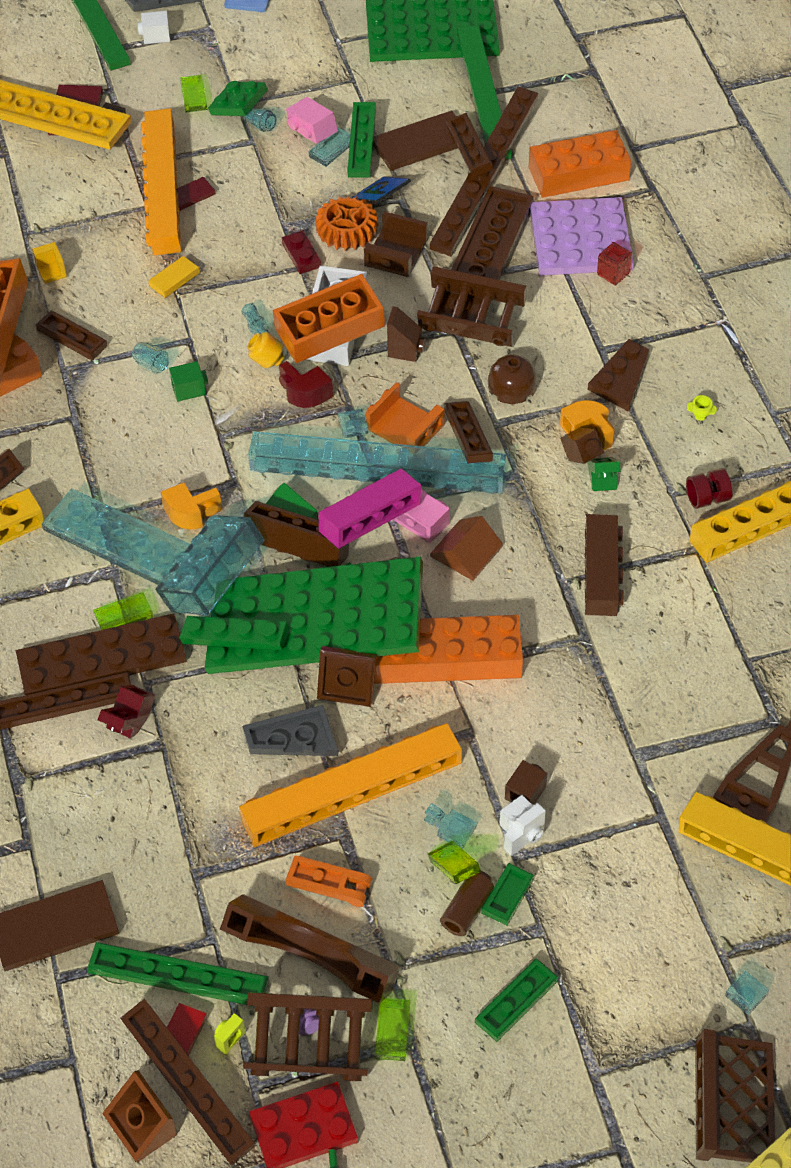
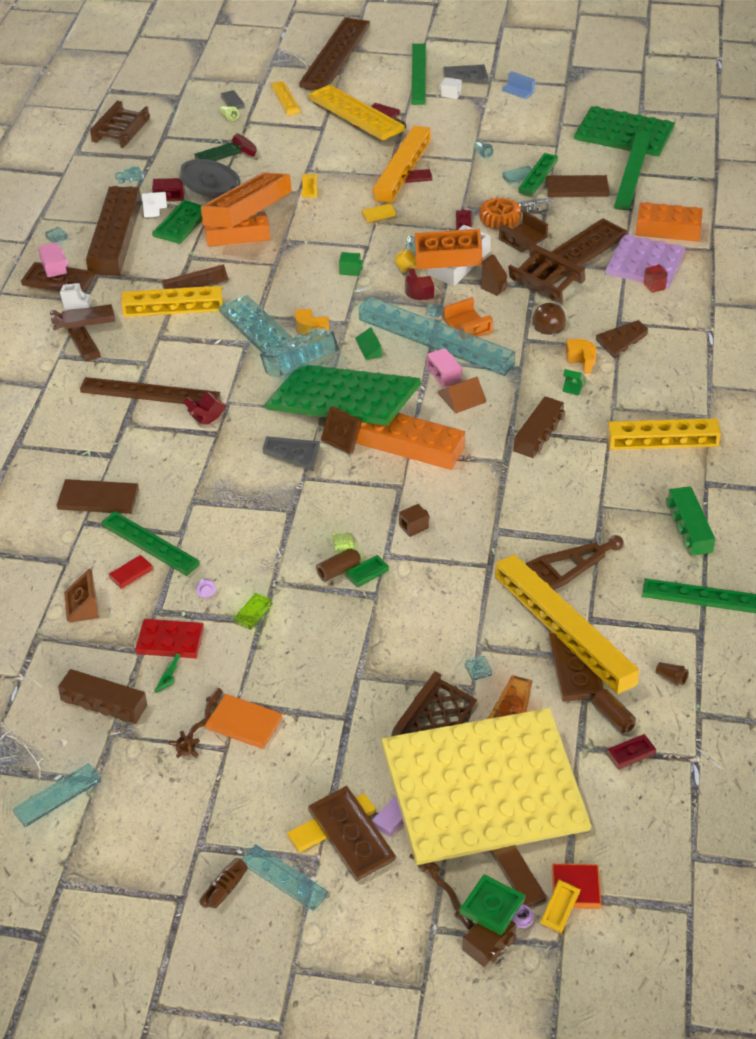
camera: 25 degrees right, 10 degrees down
reddish brown plate [15,613,187,695] -> none
reddish brown tile [36,310,108,361] -> none
clear neon green tile [93,592,153,630] -> none
reddish brown plate [120,999,257,1166] -> none
clear light blue brick [132,342,169,374] -> none
green plate [179,616,290,650] -> none
clear neon green tile [180,75,208,112] -> none
green plate [208,81,268,116] -> none
neon yellow plate [214,1013,246,1055] -> none
reddish brown arch [220,894,401,1004] -> none
light orange brick [239,723,462,847] -> none
reddish brown brick [242,501,350,567] -> none
reddish brown fence [243,992,373,1081] -> none
bright pink brick [286,97,338,144] -> none
orange plate [286,855,373,907] -> none
dark pink brick [319,469,421,549] -> none
clear light blue plate [424,804,477,849] -> none
reddish brown plate [430,87,538,257] -> none
reddish brown tile [444,401,493,464] -> none
reddish brown tile [446,113,494,178] -> none
green tile [475,958,559,1042] -> none
white brick [499,795,546,856] -> none
reddish brown brick [560,427,604,464] -> none
dark red wheel [686,468,733,509] -> none
neon yellow plate [687,395,717,421] -> none

